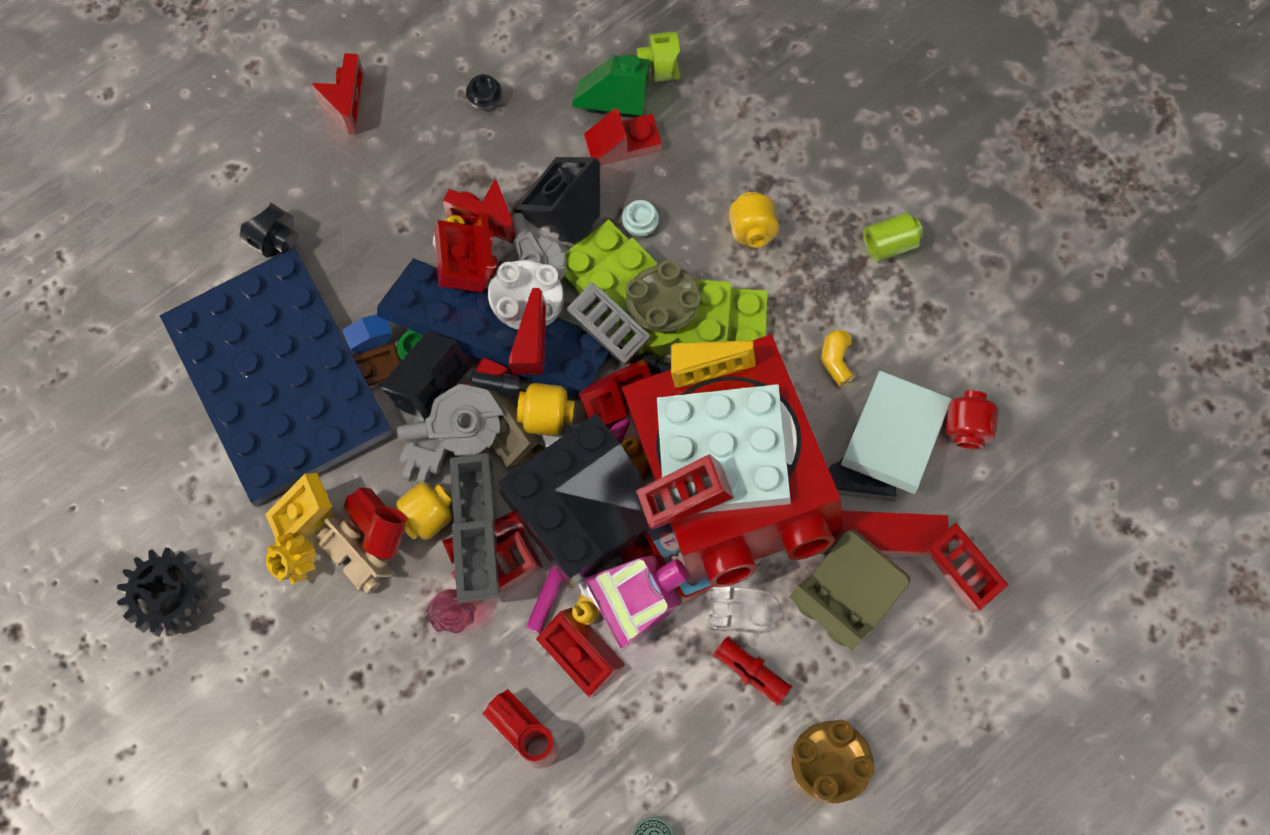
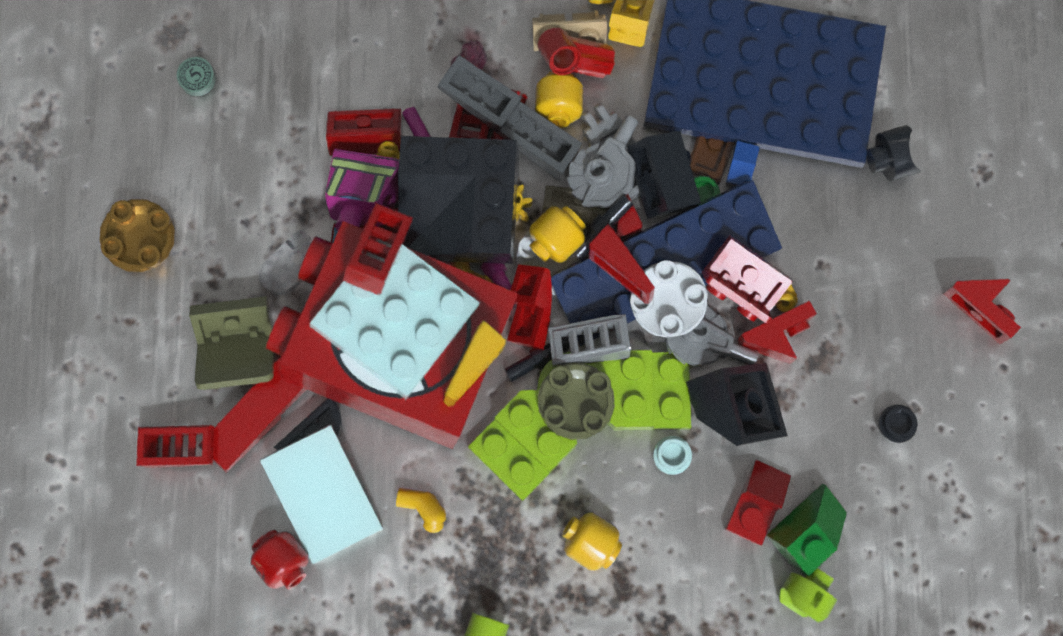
camera: 130 degrees right, 10 degrees up
red piece [482,689,559,769] -> none
red pin [712,636,793,707] -> none

